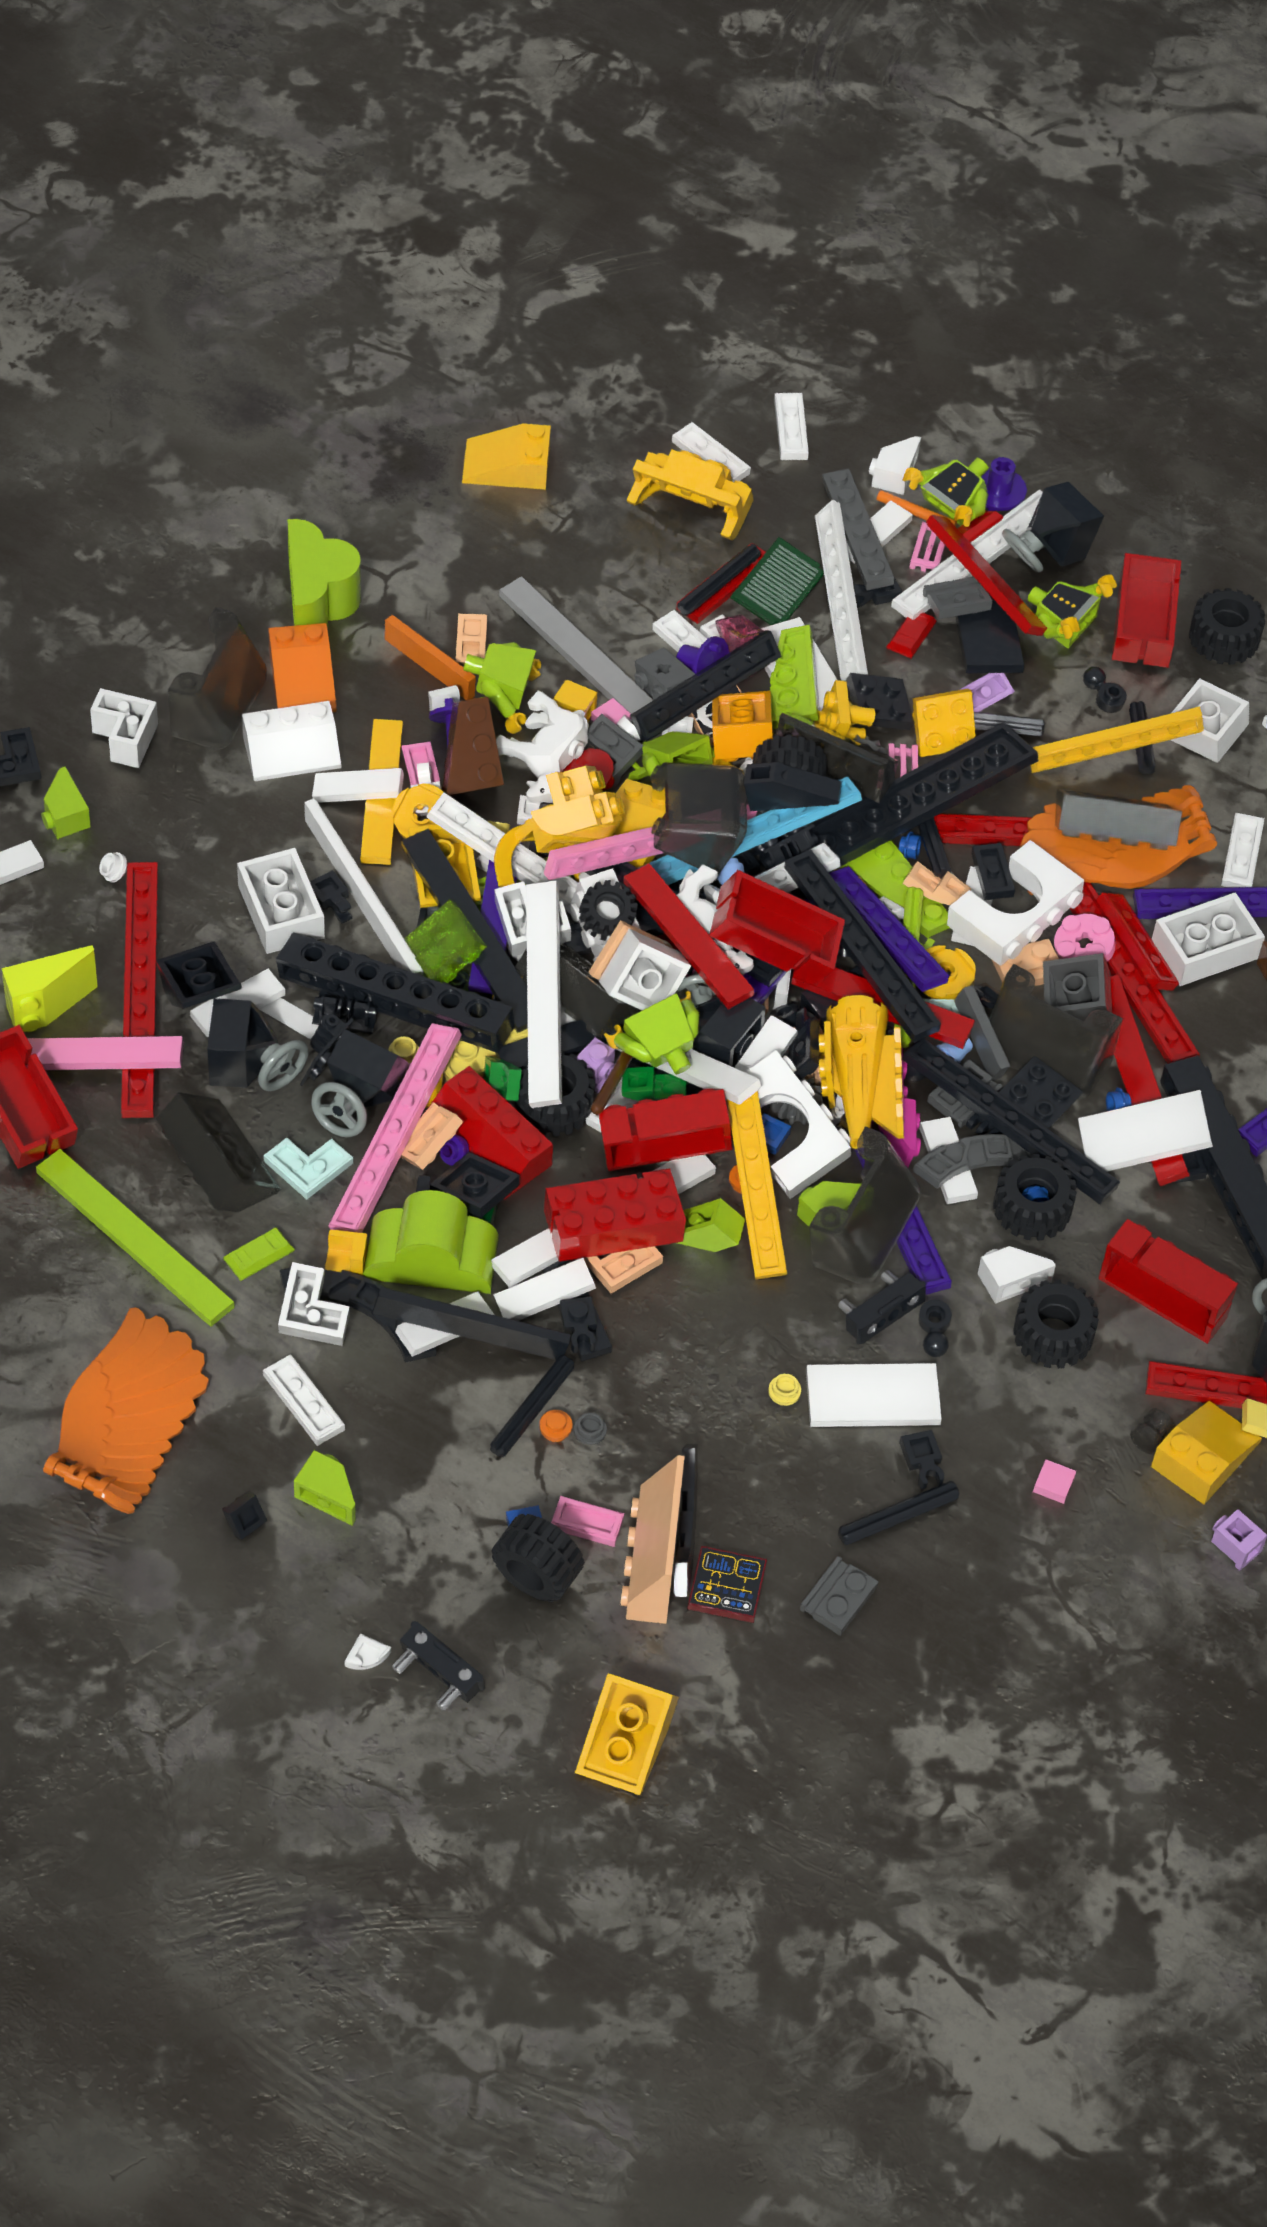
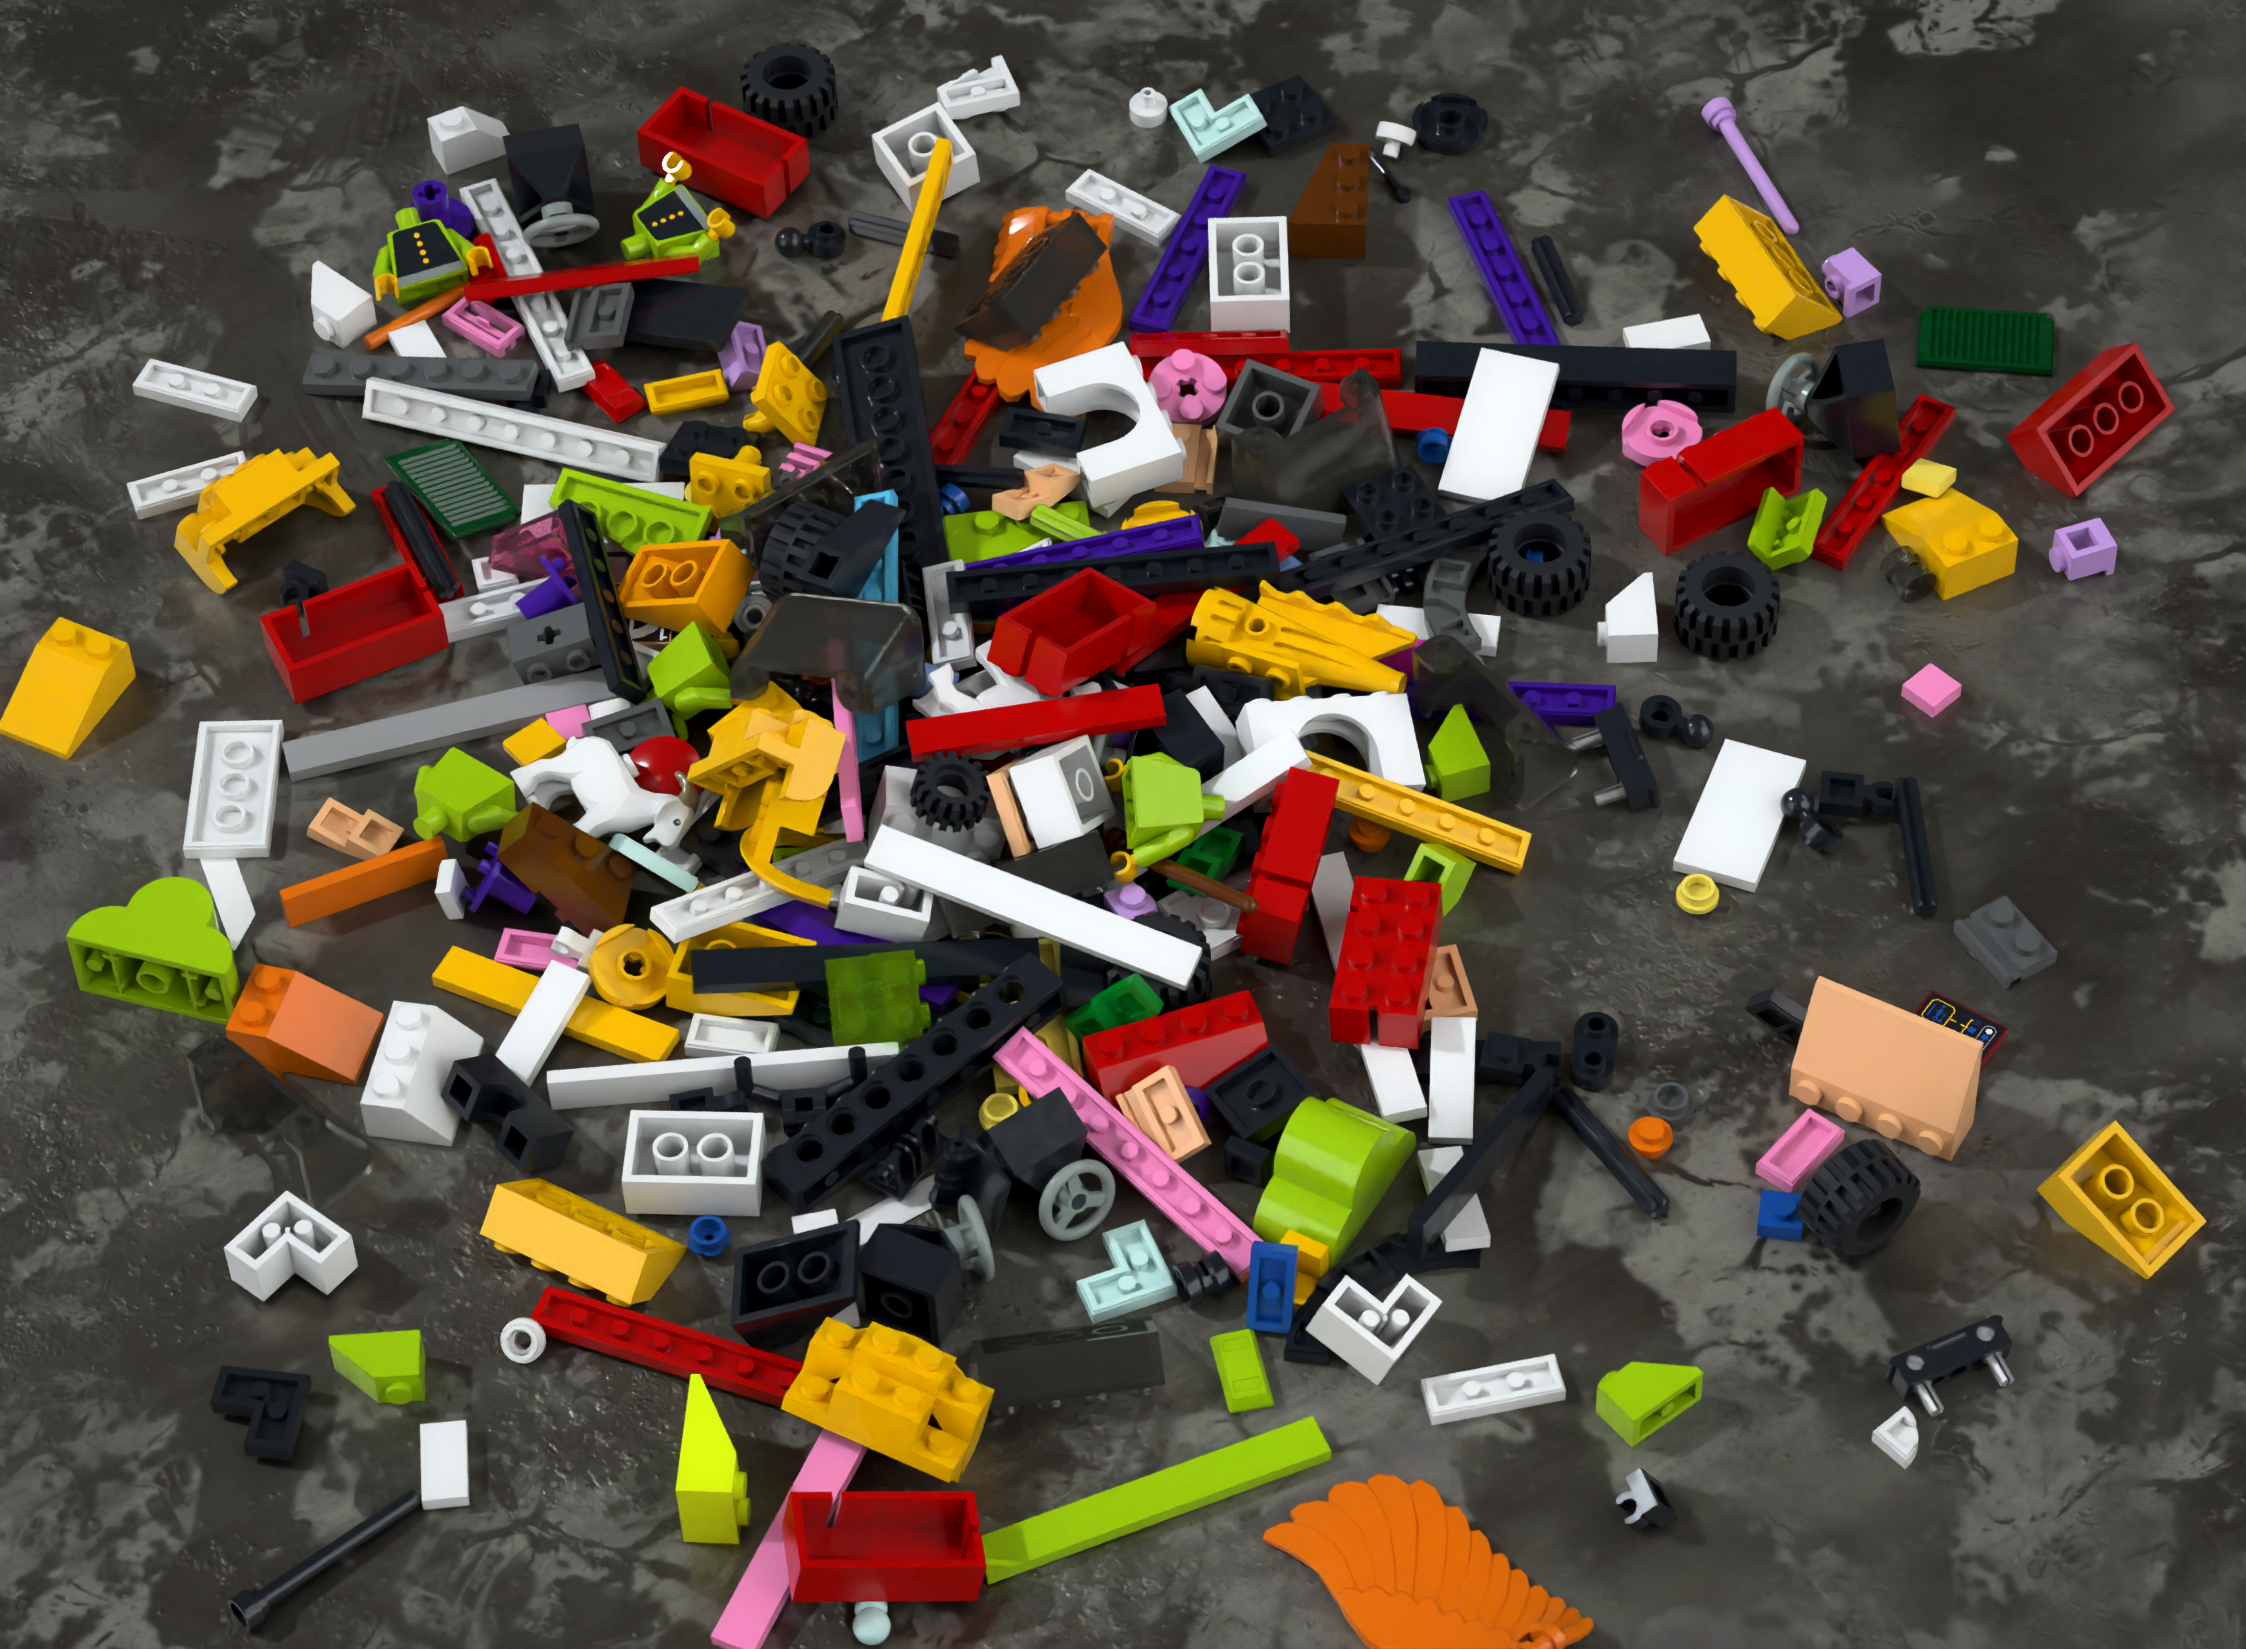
camera: 60 degrees left, 5 degrees down
none -> white tile [183,720,284,859]
none -> white sticker [199,858,256,951]
none -> red piece [260,561,449,705]
none -> black tile [279,559,329,614]
none -> white slope [427,106,510,175]
none -> black arch [441,1053,574,1173]
none -> yellow slope [480,1177,687,1307]
none -> light aqua tile [608,832,699,893]
none -> yellow tile [644,369,729,417]
none -> white tile [684,1013,780,1058]
none -> blue plate [687,1215,732,1258]
none -> black piece [733,1046,868,1134]
none -> yellow piece [781,1317,994,1483]
none -> black wheel [1173,1250,1232,1308]
none -> blue plate [1246,1240,1299,1334]
none -> black plate [1571,1012,1618,1092]
none -> bright pink plate [1622,400,1702,467]
none -> lime bracket [1747,487,1828,571]
none -> black plate [1780,788,1844,852]

